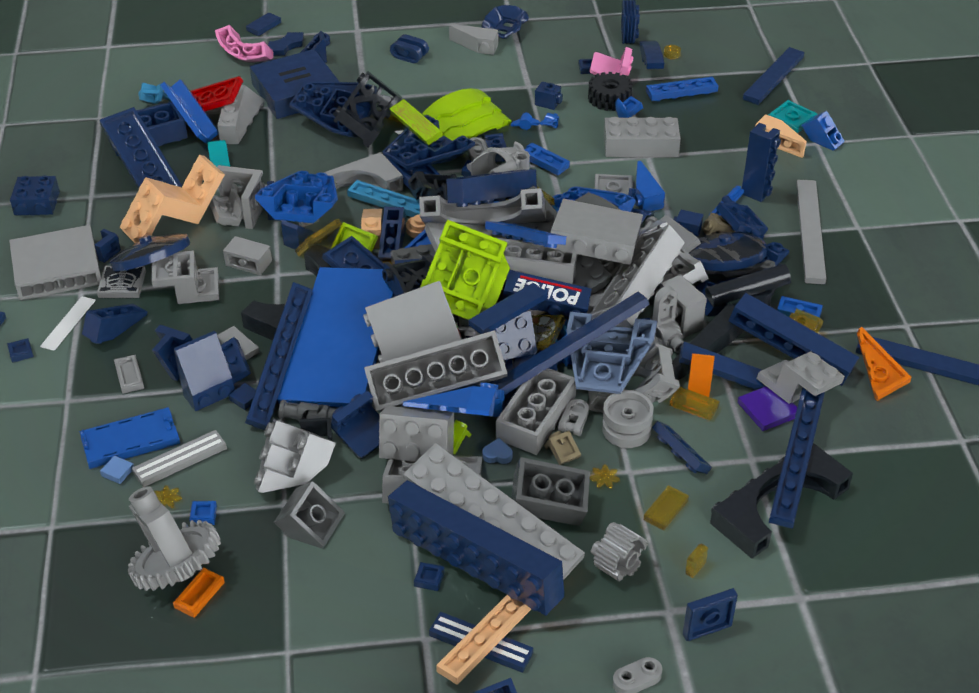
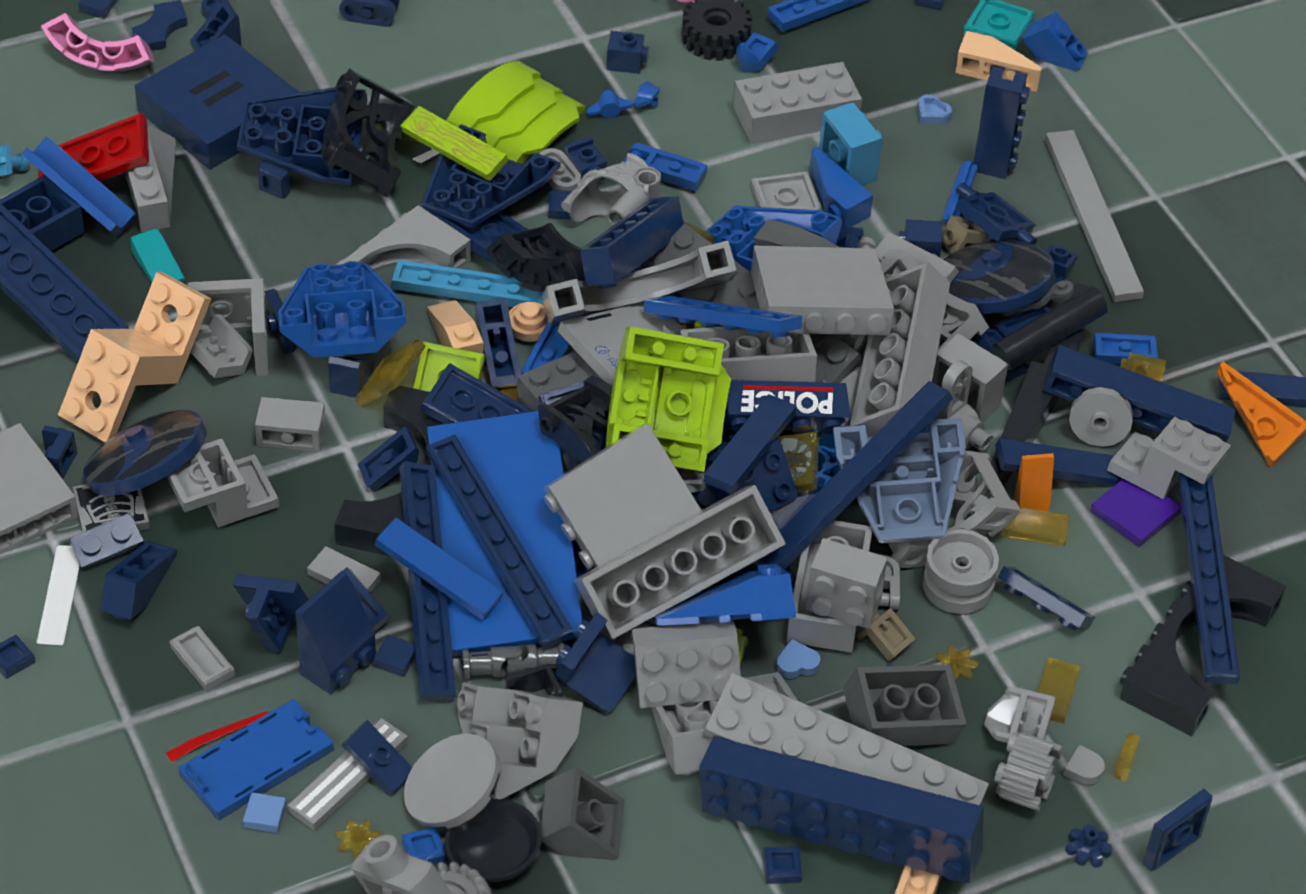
camera: 20 degrees left, 5 degrees up
none -> plate [69,513,144,571]
none -> red sticker [166,712,268,763]
none -> dark blue tile [258,162,290,199]
none -> dark blue plate [341,720,413,795]
none -> dark blue slope [357,426,419,492]
none -> blue tile [375,518,503,620]
none -> light grey tile [404,734,502,829]
none -> dark blue tile [426,435,574,650]
none -> black piece [445,799,542,882]
none -> light grey brick [805,538,888,629]
none -> dark azure brick [819,102,883,186]
none -> medium blue tile [918,94,952,124]
none -> light grey slope [984,686,1056,743]
none -> light grey tile [1063,745,1105,785]
none -> dark blue plant [1065,825,1112,868]
none -> light grey plate [1069,387,1133,447]

